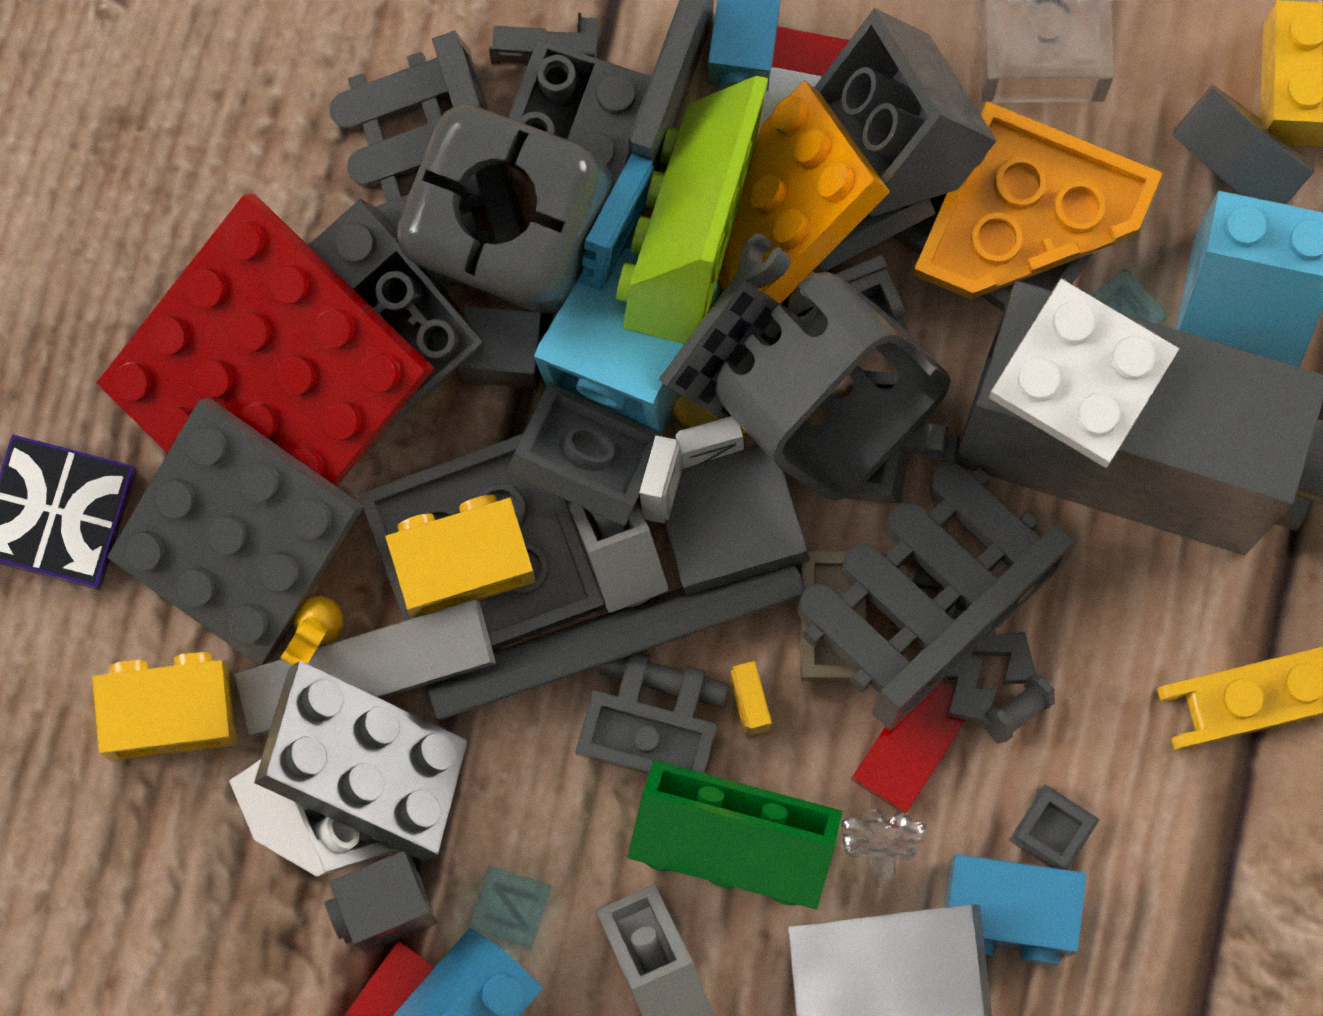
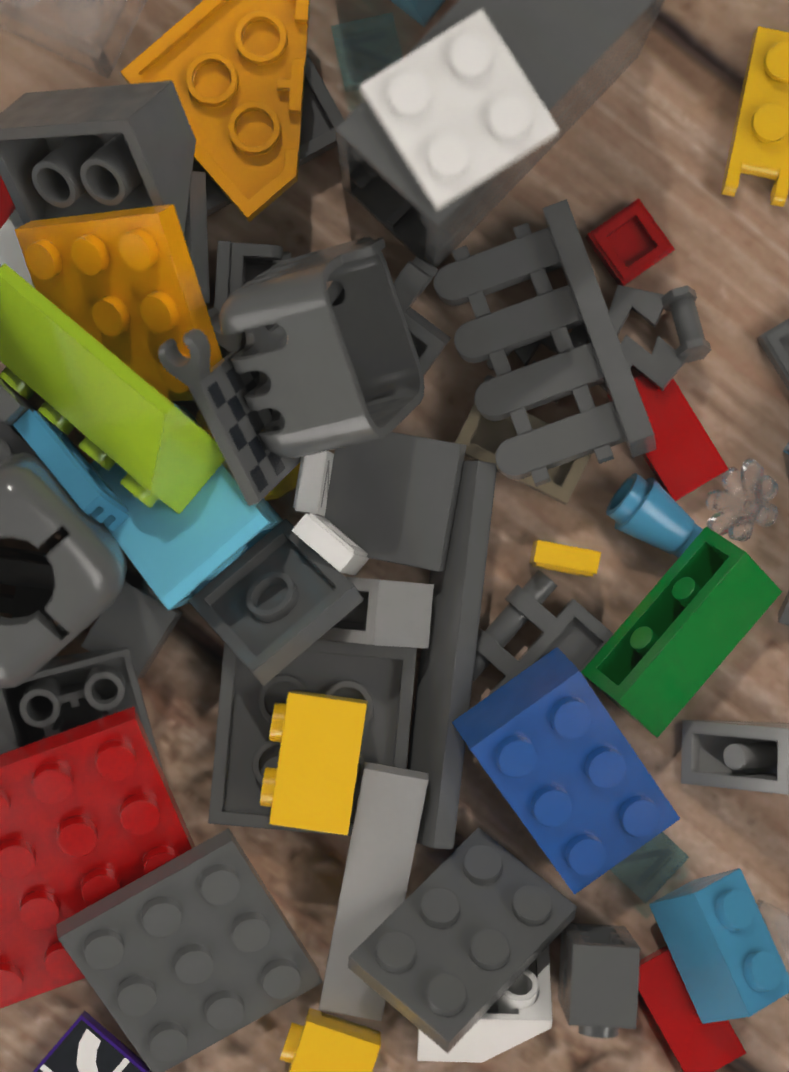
camera: 70 degrees left, 10 degrees up
yellow arm [280,595,344,666] -> none
none -> blue brick [452,647,680,895]
none -> red tile [585,198,675,286]
none -> dark azure cone [606,473,703,558]

